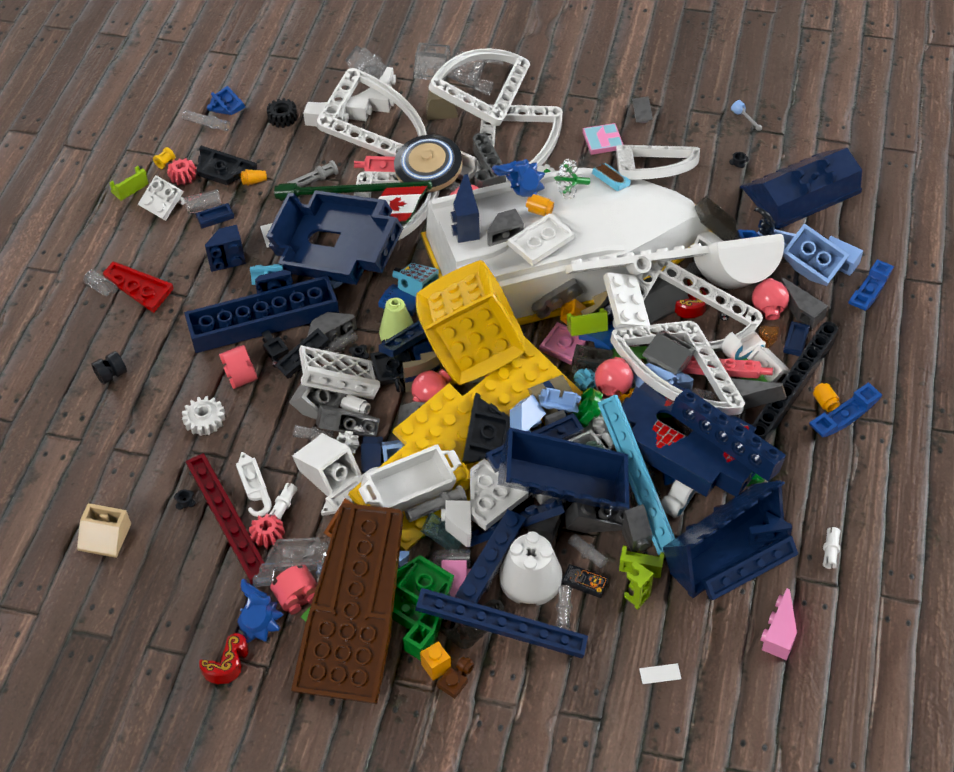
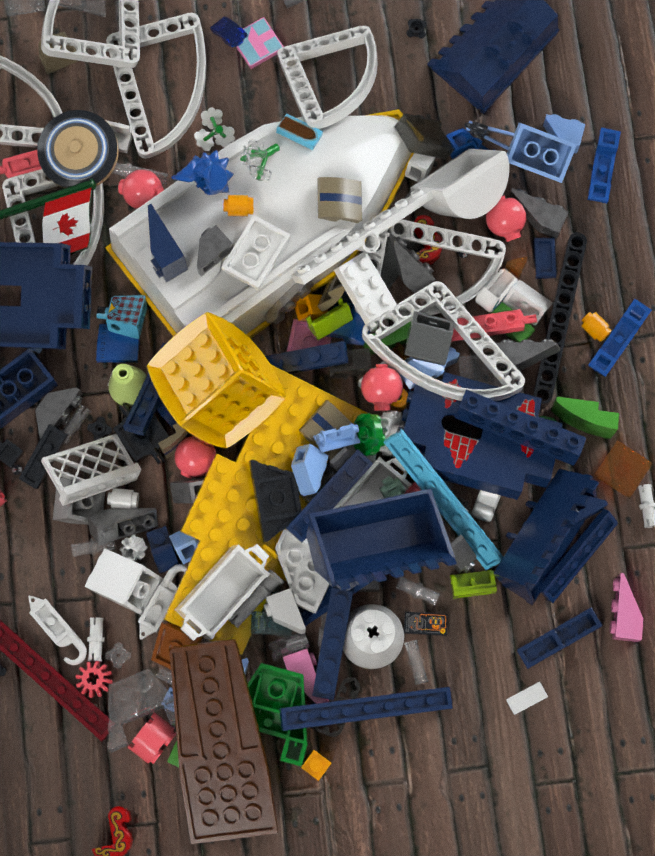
camera: 20 degrees left, 25 degrees up
blue head [238,579,283,643] -> none
reddish brown plate [437,657,475,699] -> none
dark grey beam [473,133,506,188] -> none
medium azure gear [573,368,596,392] -> none
lime hinge [624,561,654,609] -> none
none -> clear plate [105,642,131,668]
none -> clear blue slope [210,16,248,47]
none -> dark blue plate [265,341,348,374]
none -> dark tan slope [317,177,362,223]
none -> flat silver slope [389,233,435,294]
none -> dark blue slope [517,607,603,669]
none -> bright green slope [551,397,619,439]
none -> clear orange plate [594,440,653,498]

